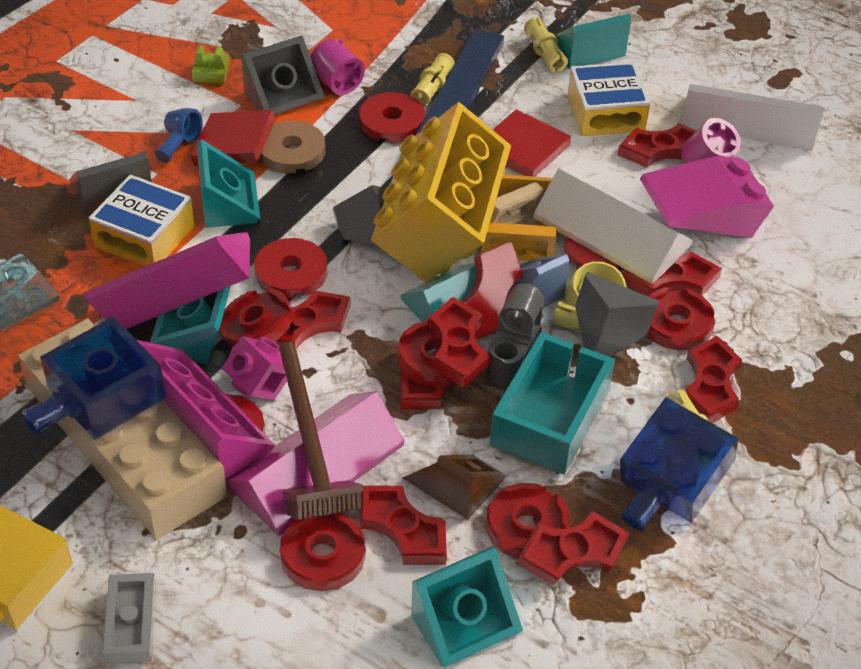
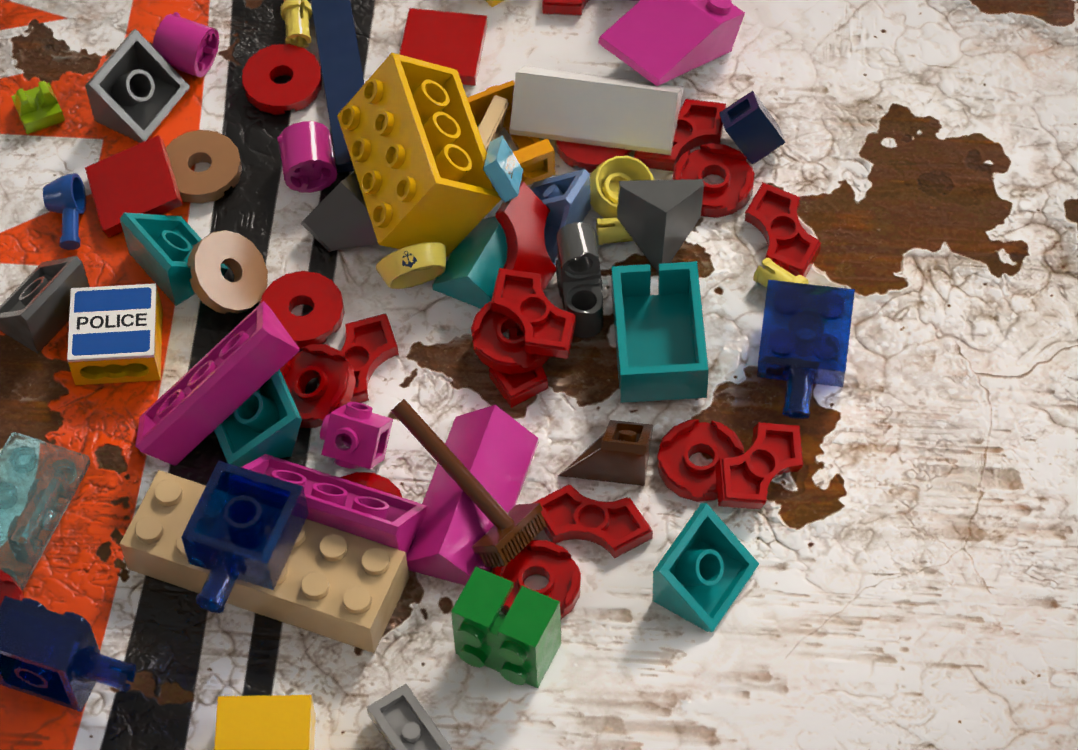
camera: 25 degrees left, 10 degrees up
none -> medium nougat tile [188,230,268,314]
none -> dark pink piece [277,121,337,193]
none -> light yellow hat [376,242,446,289]
none -> green piece [451,567,562,689]
none -> medium azure tile [483,135,523,203]
none -> dark blue panel [719,90,786,164]

